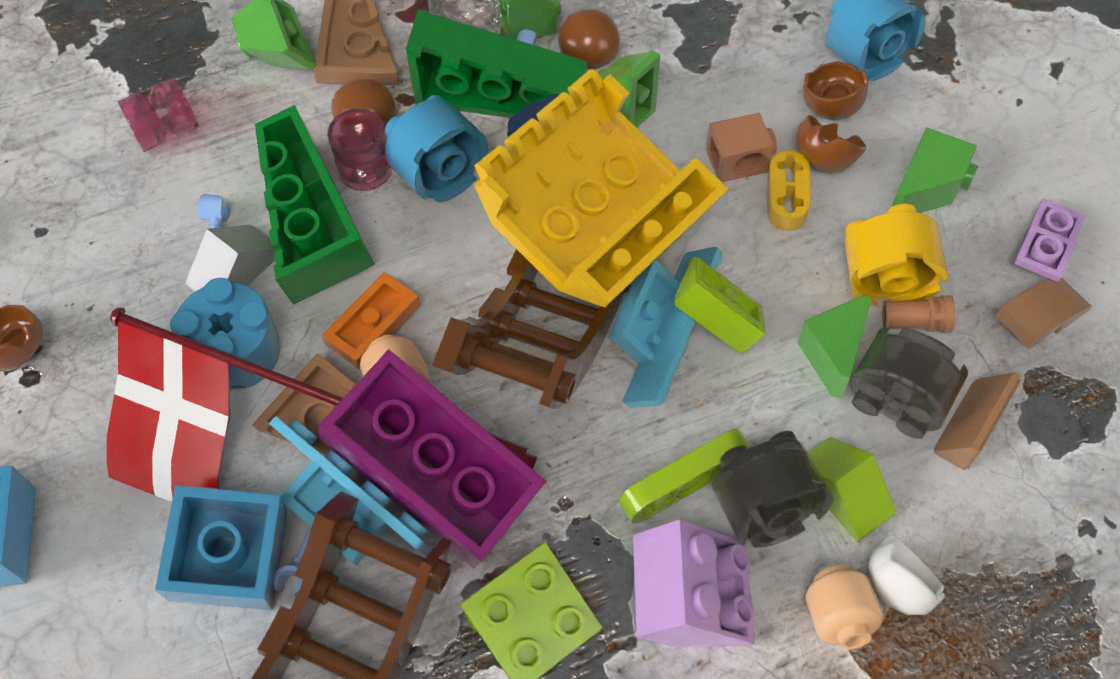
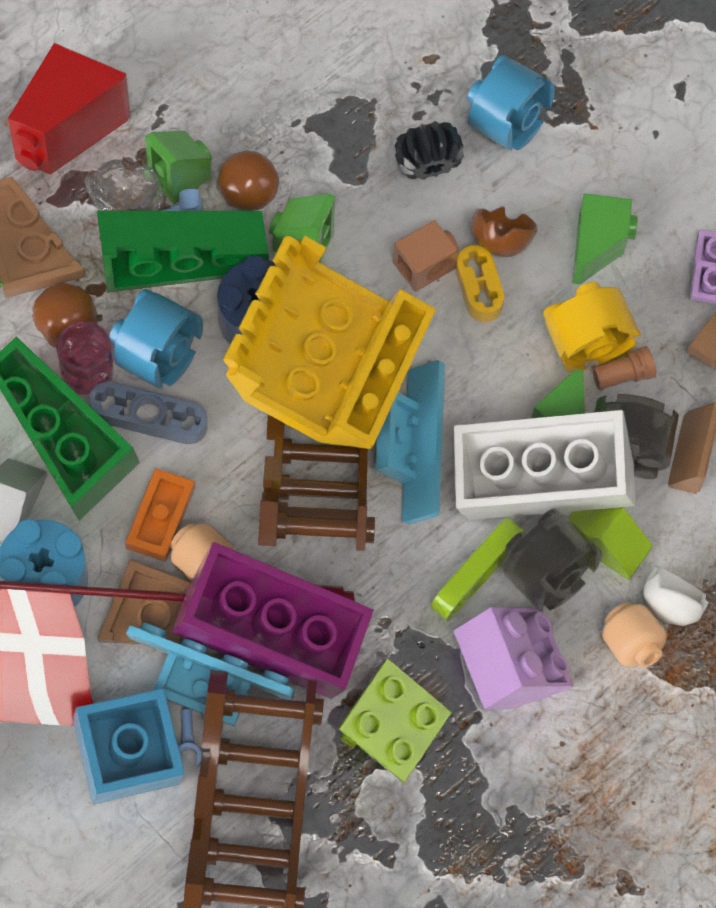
camera: 25 degrees left, 5 degrees up
lime slope [674,256,765,353] -> none
dark orange hair [803,61,868,120] -> none
none -> sand blue beam [89,382,208,444]
none -> black gear [394,121,464,180]
none -> white slope [454,410,635,520]

